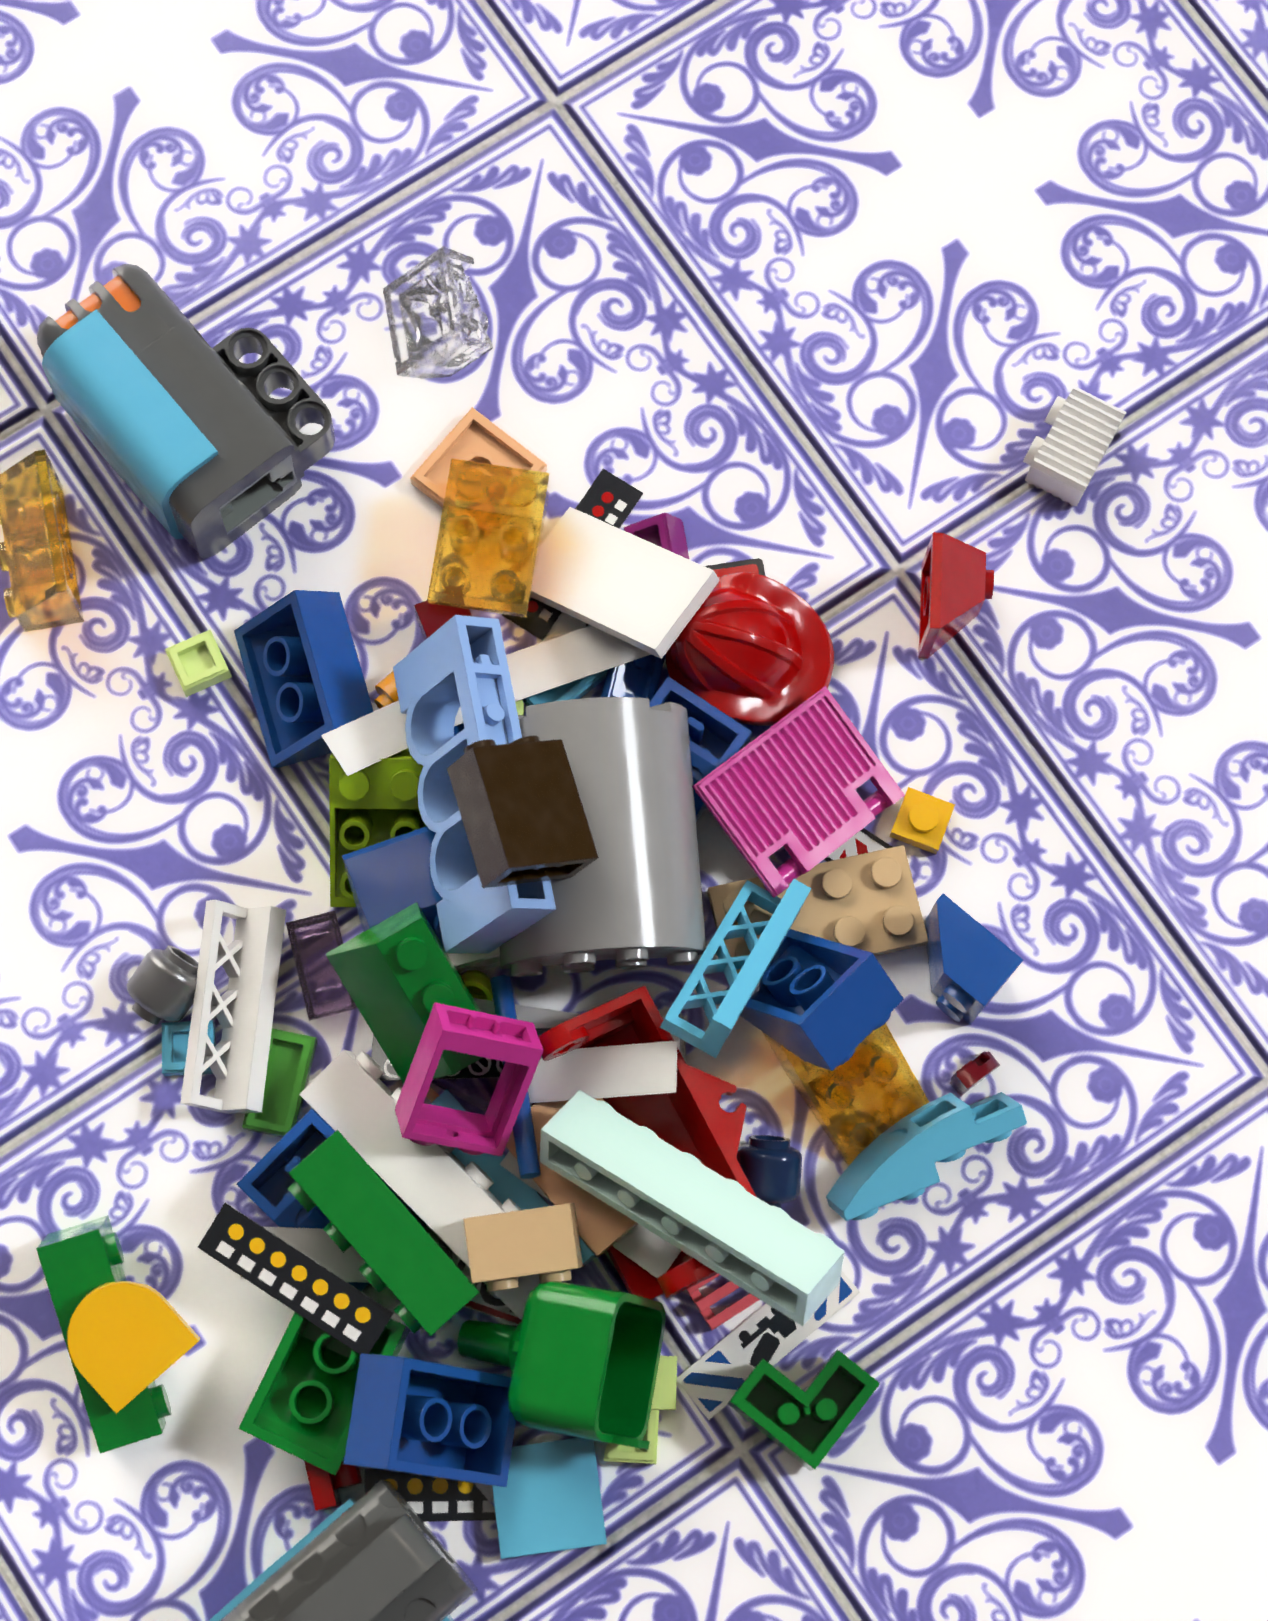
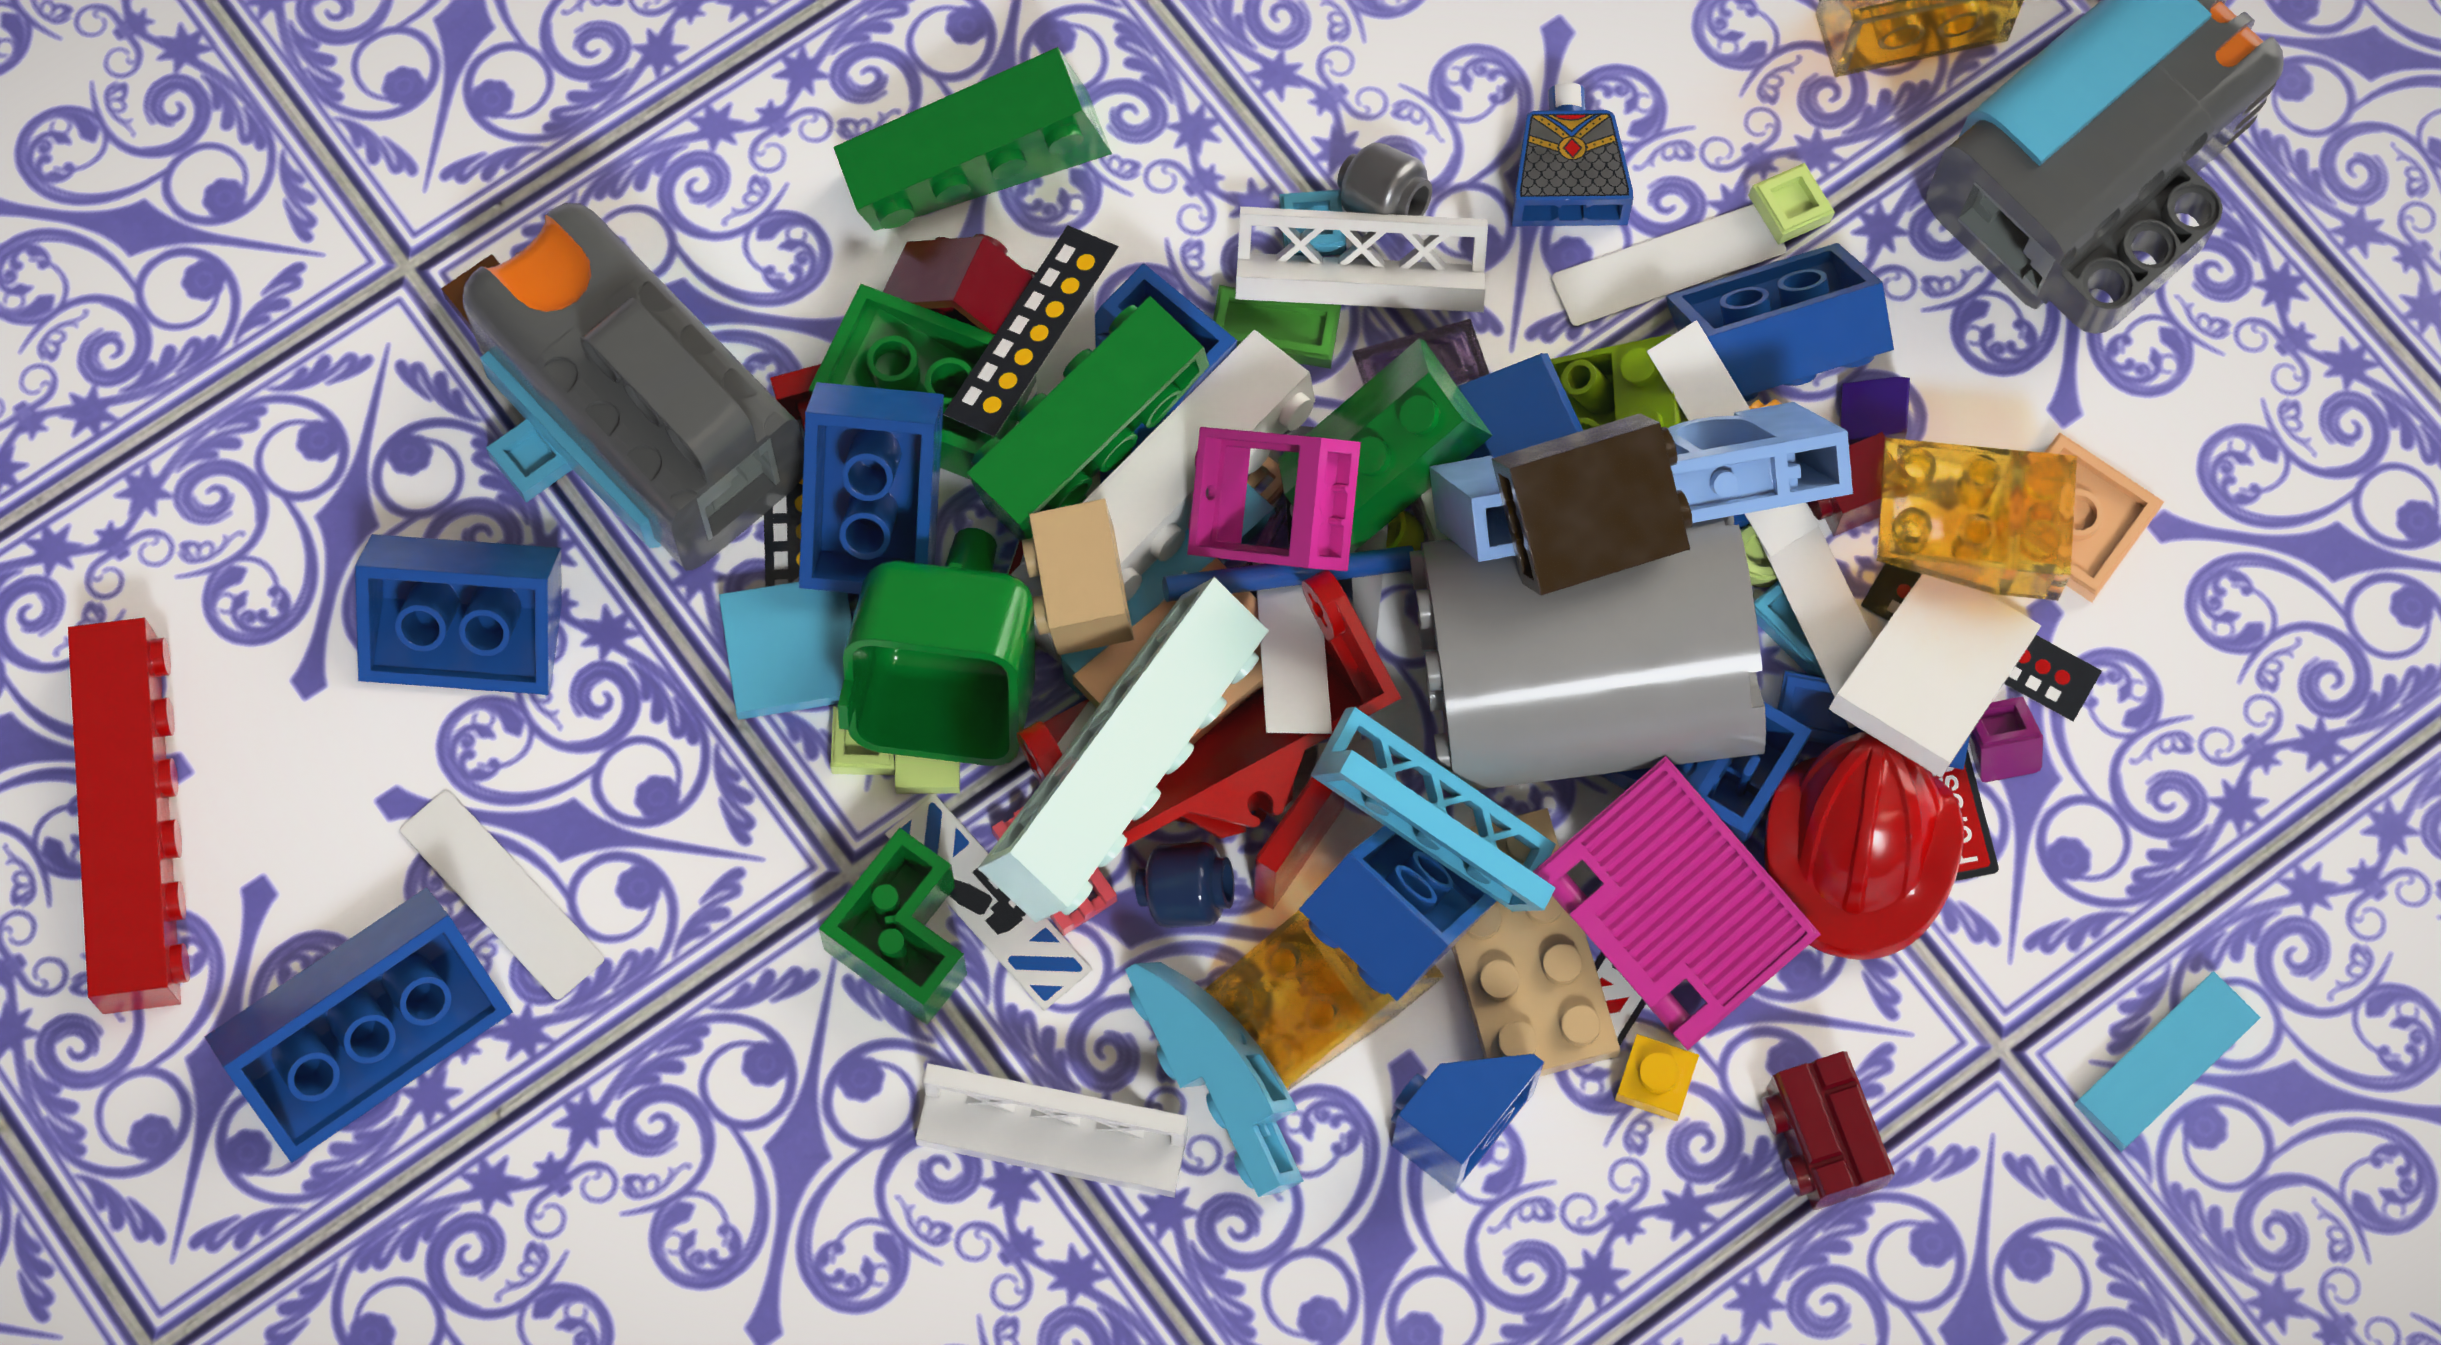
camera: 90 degrees right, 5 degrees down
yellow tile [67,1281,200,1413] -> none
clear brick [383,246,493,379] -> none
red slope [918,532,994,659] -> none
dark red tile [950,1051,1000,1097] -> none
white brick [1023,386,1126,506] -> none
none -> dark red brick [883,234,1036,334]
none -> white fence [915,1063,1188,1198]
none -> red tile [1253,777,1345,910]
none -> torso [1511,83,1634,227]
none -> white sticker [1552,204,1786,326]
none -> dark red brick [1762,1051,1895,1210]
none -> dark purple slope [1839,377,1910,450]
none -> medium azure tile [2074,971,2261,1152]

